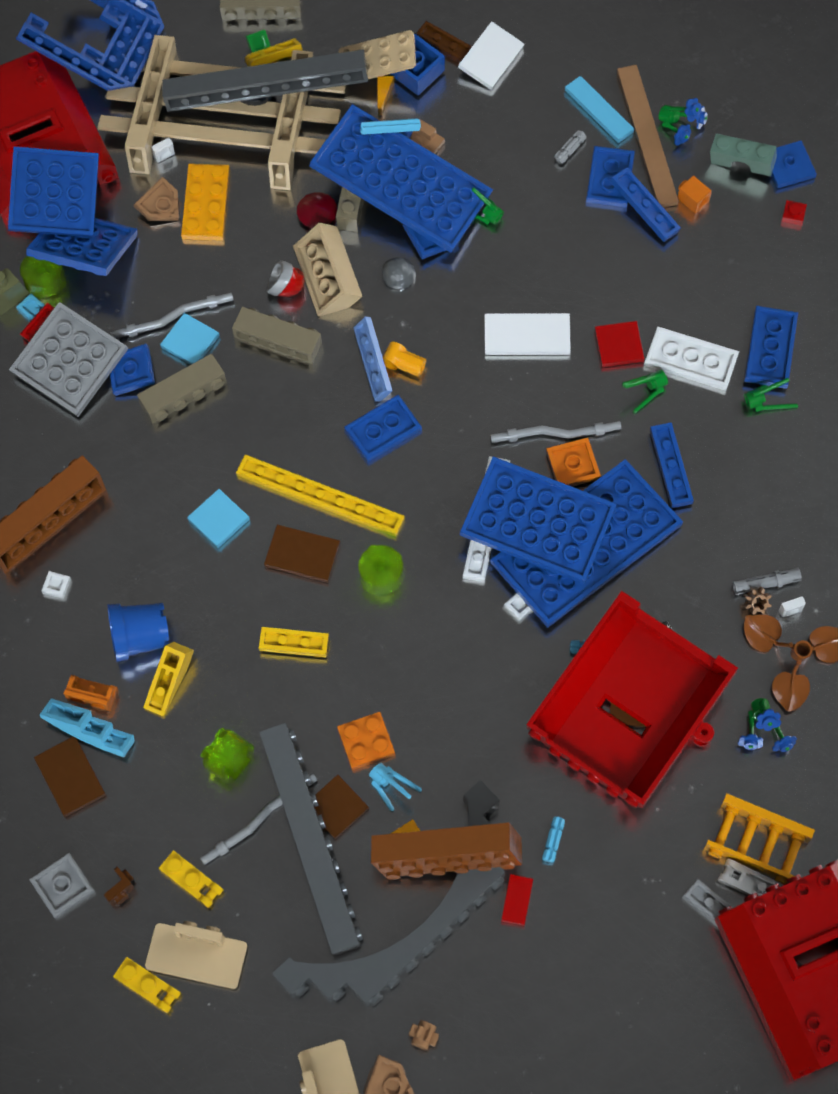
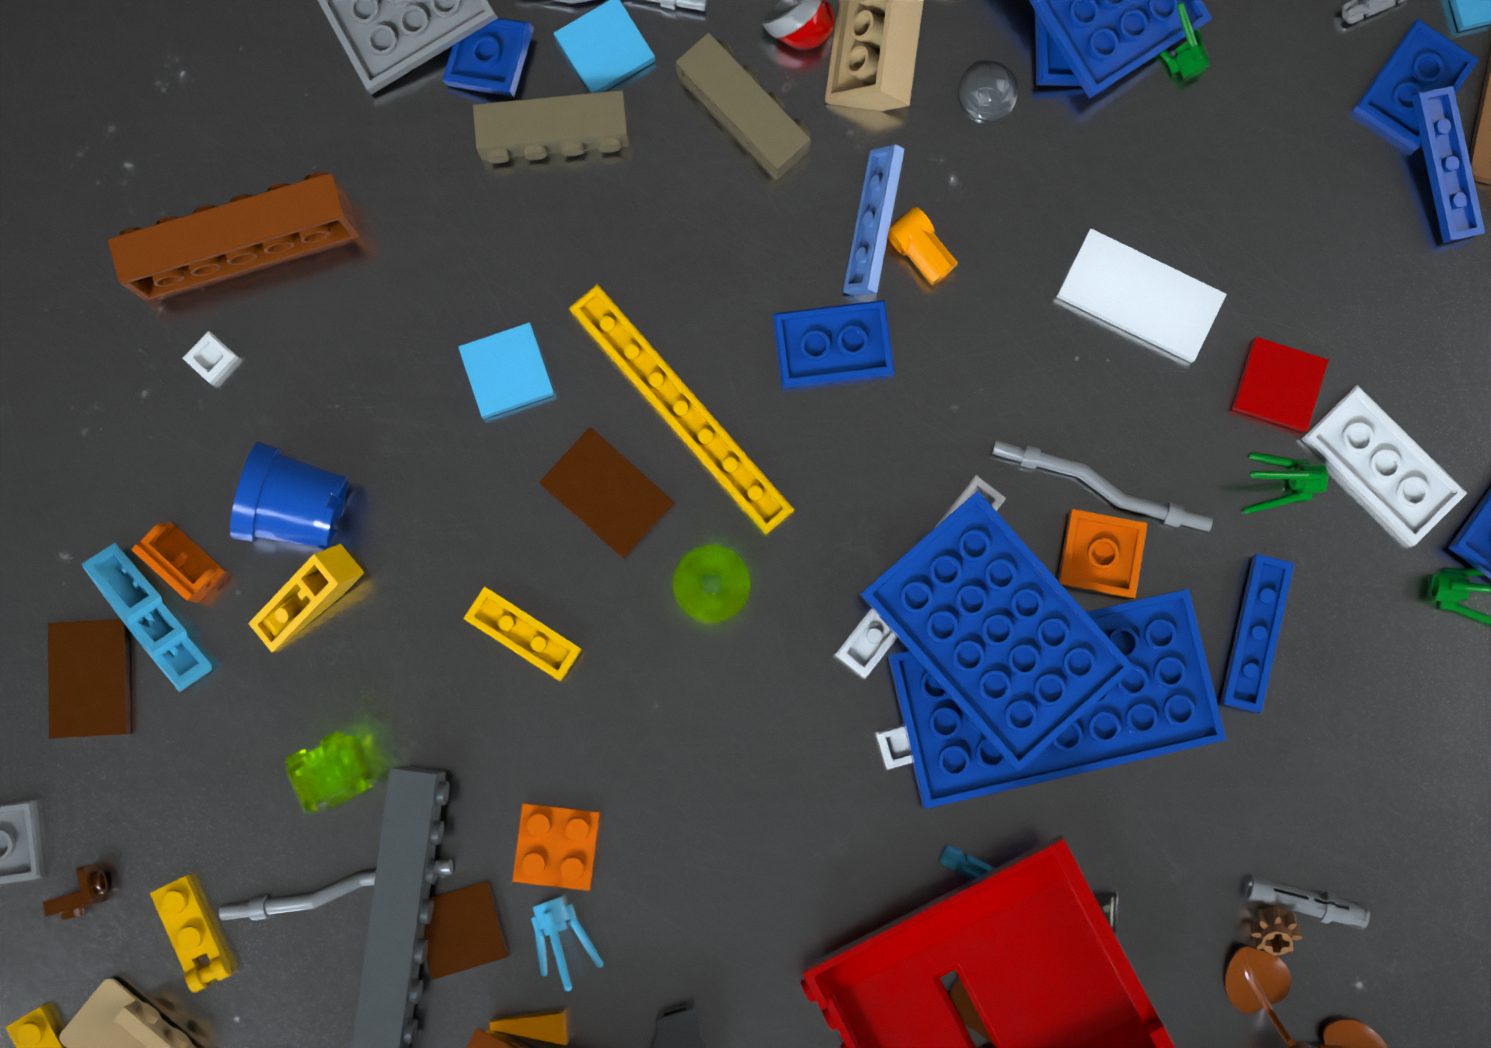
camera: 25 degrees right, 15 degrees up
white tile [779,596,806,618] -> none

